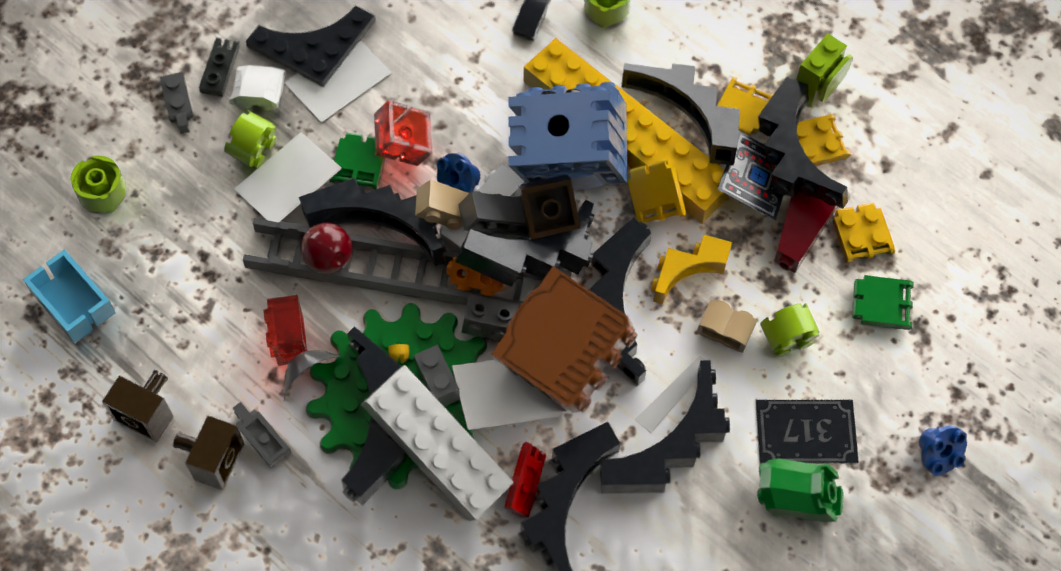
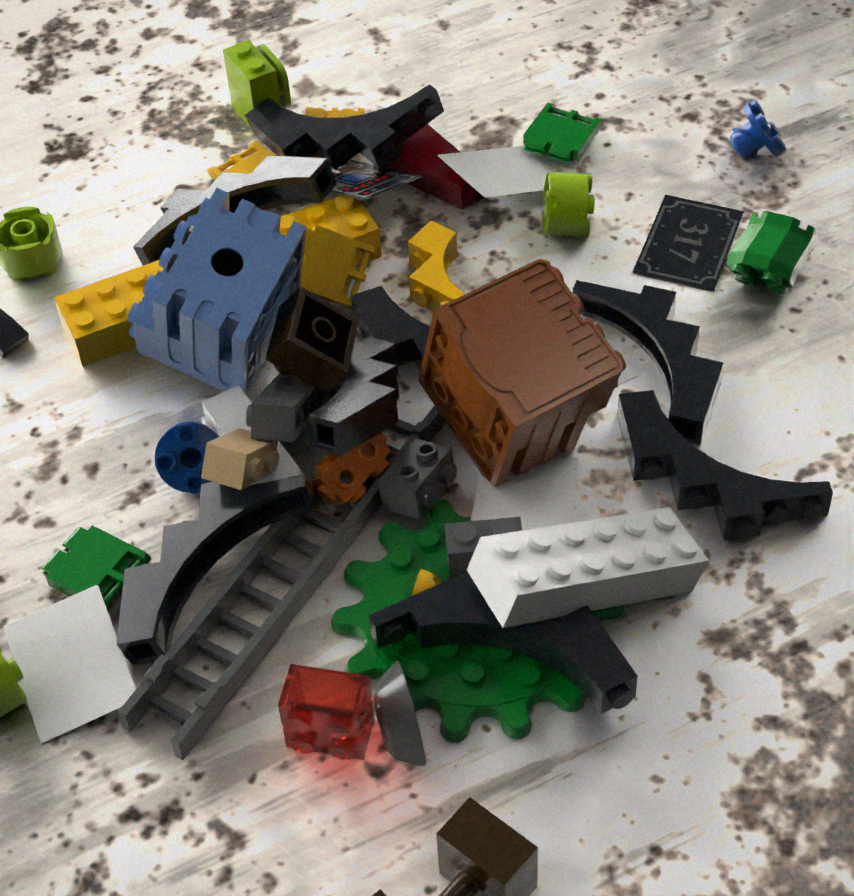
camera: 65 degrees left, 15 degrees down
dark grey hinge [232,402,291,468] -> none
dark red piece [300,223,353,275] -> none
clear red piece [374,100,433,166] -> none
red hinge [504,442,547,518] -> none
tan brick [697,300,757,353] -> none
yellow plate [833,202,895,263] -> none
none -> white sticker [437,146,555,198]

